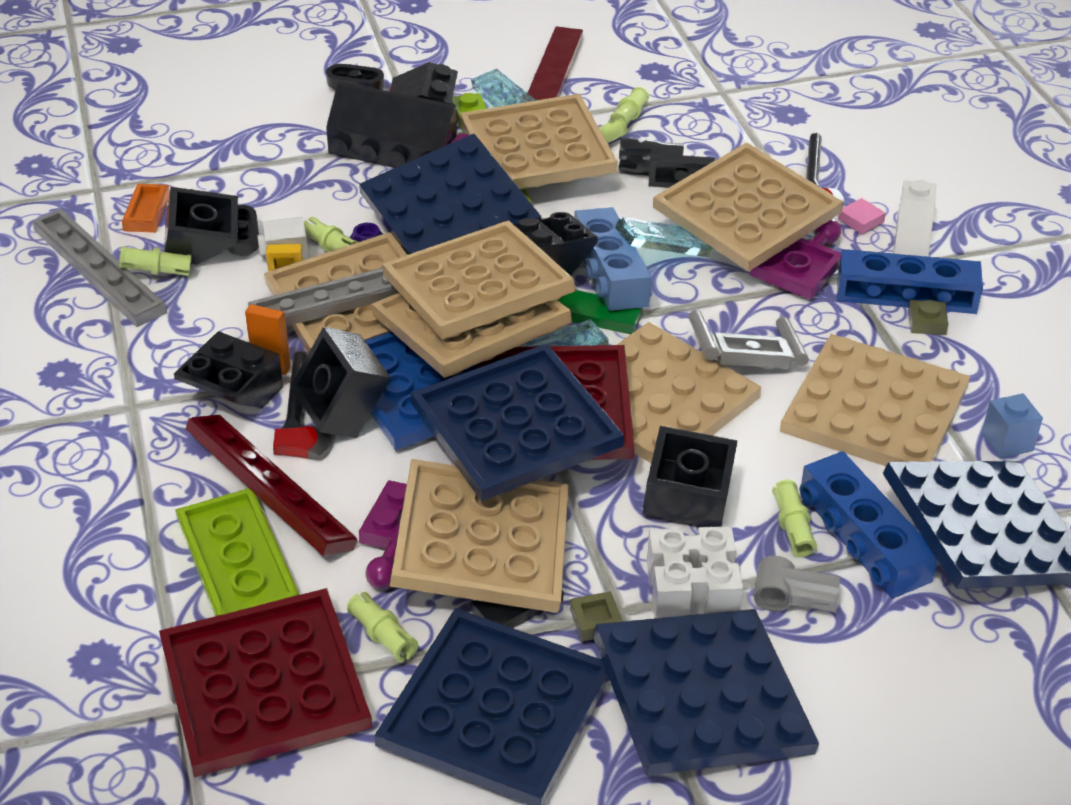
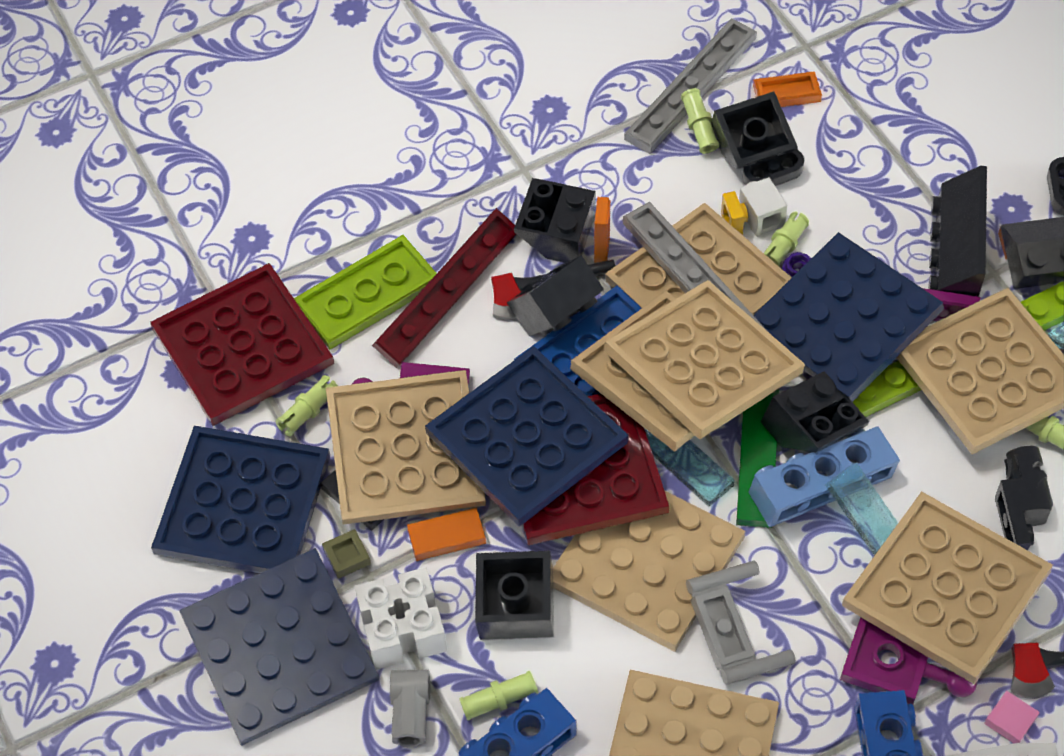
camera: 80 degrees right, 15 degrees up
none -> orange tile [407,507,486,561]

